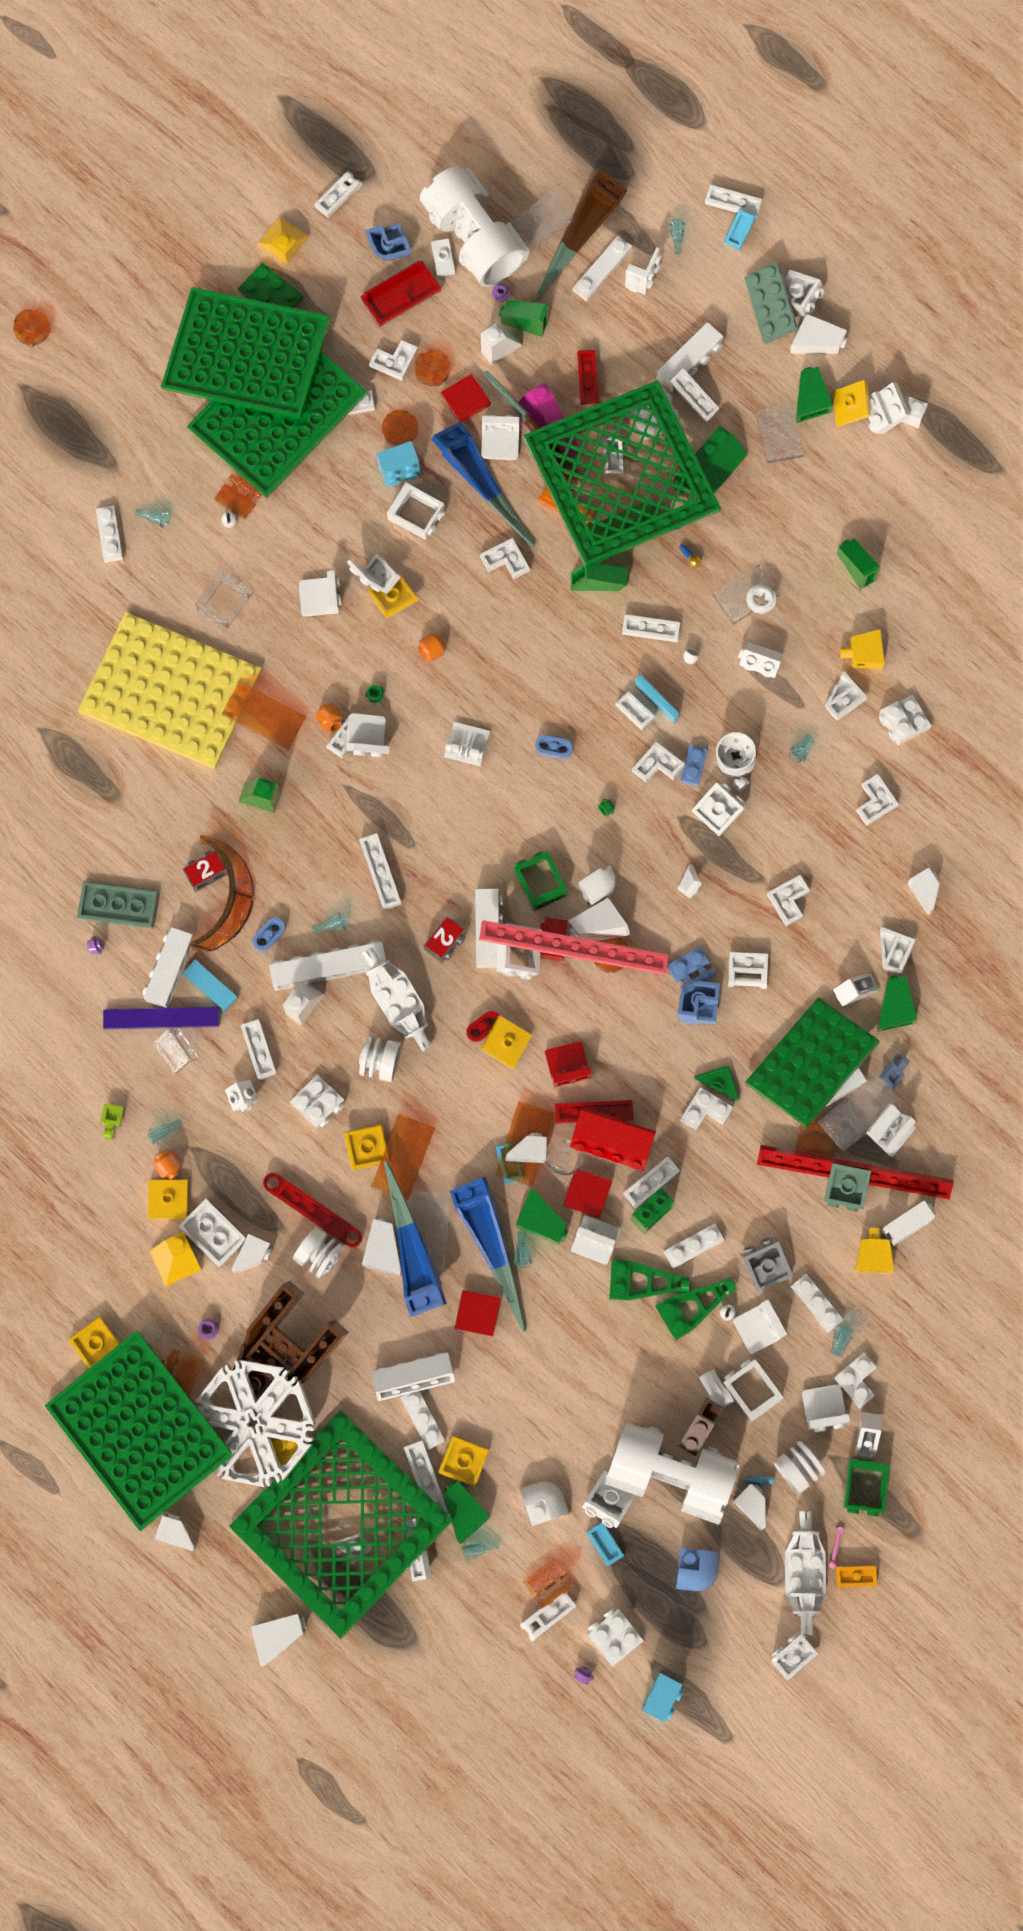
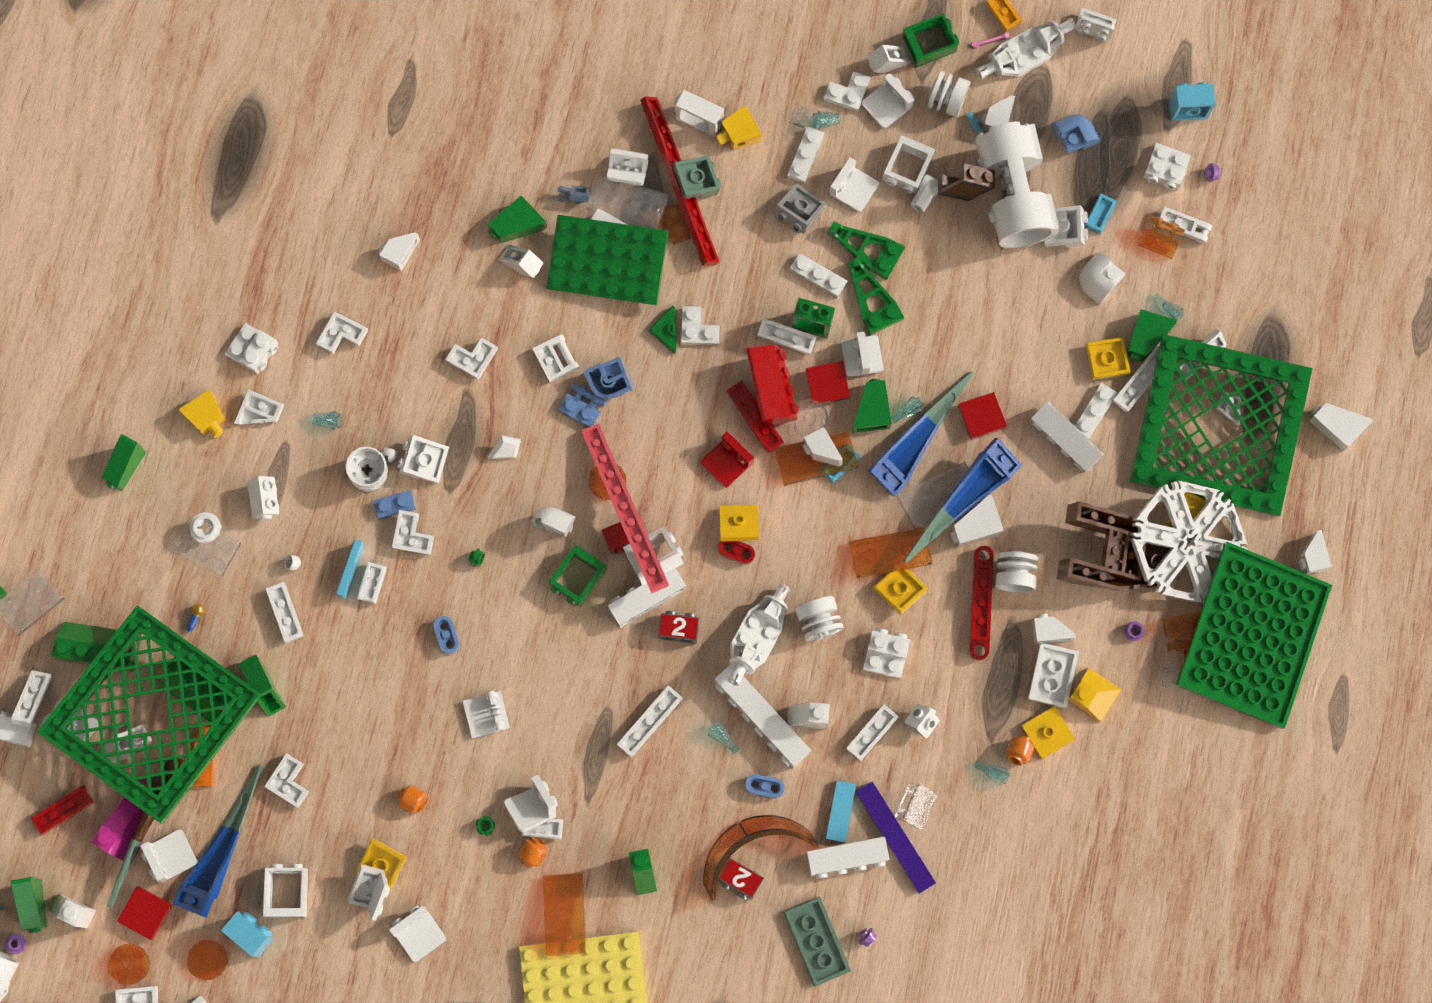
camera: 125 degrees left, 0 degrees up
yellow plate [68,1316,120,1369] -> none
lime plate [101,1104,124,1140] -> none
white slope [569,898,630,941] -> none
white hinge [720,1304,736,1321] -> none
white wing [880,927,916,975] -> none

